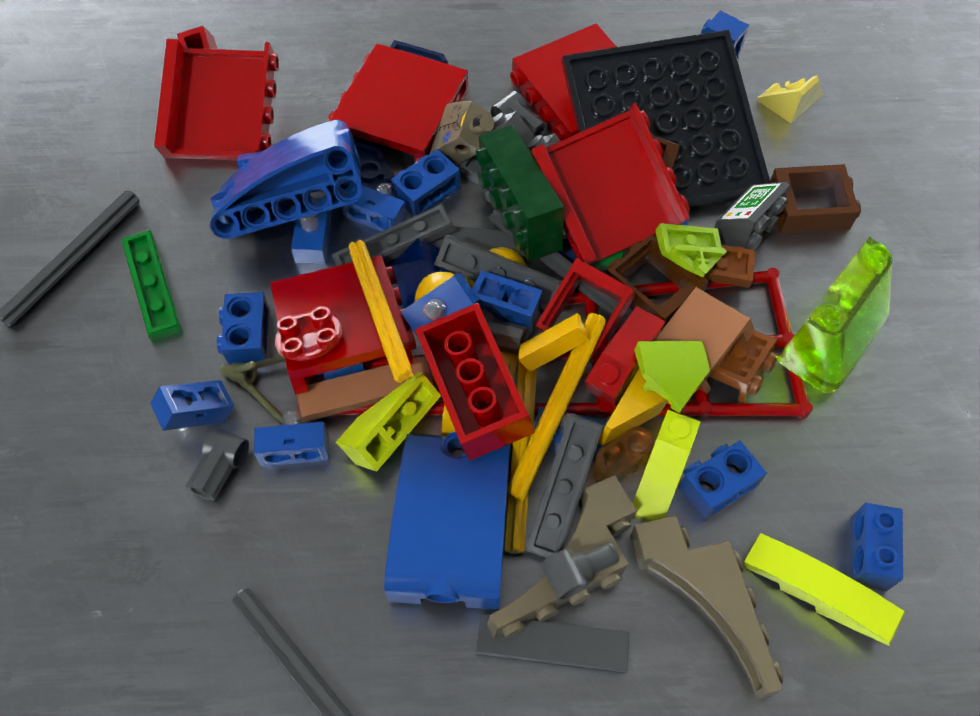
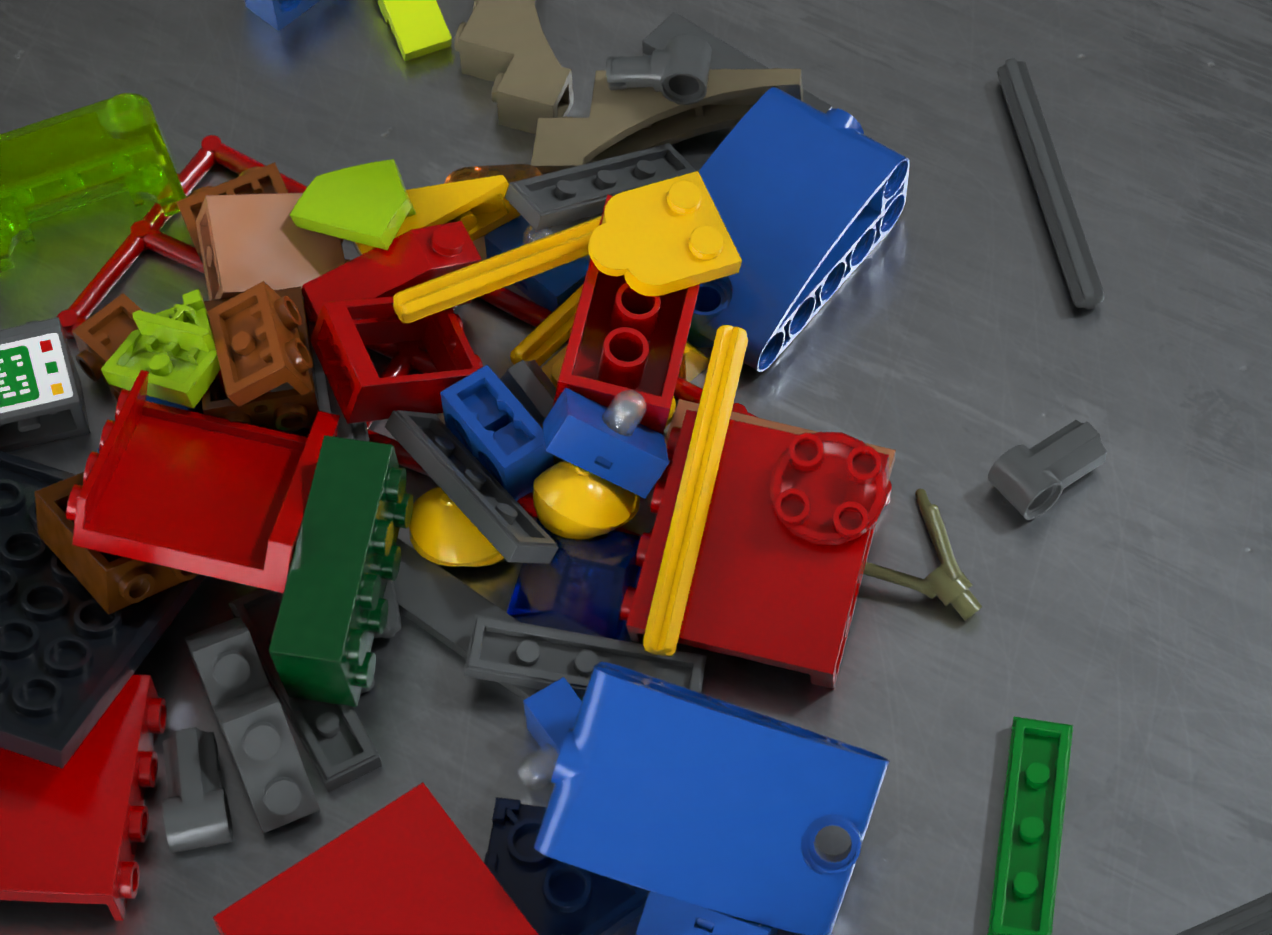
camera: 145 degrees left, 5 degrees down
blue piece [150,380,235,432] -> none
blue brick [217,292,270,365] -> none
blue piece [254,409,329,466] -> none
neon yellow slope [336,372,441,472] -> none
blue brick [391,149,461,217] -> none
dark tan torso [430,101,494,165] -> none
yellow slope [518,313,589,372] -> none
neon yellow slope [632,410,701,522] -> none
blue brick [679,440,767,521] -> none
none -> dark orange bracket [207,281,313,407]
none -> yellow plate [588,171,742,297]

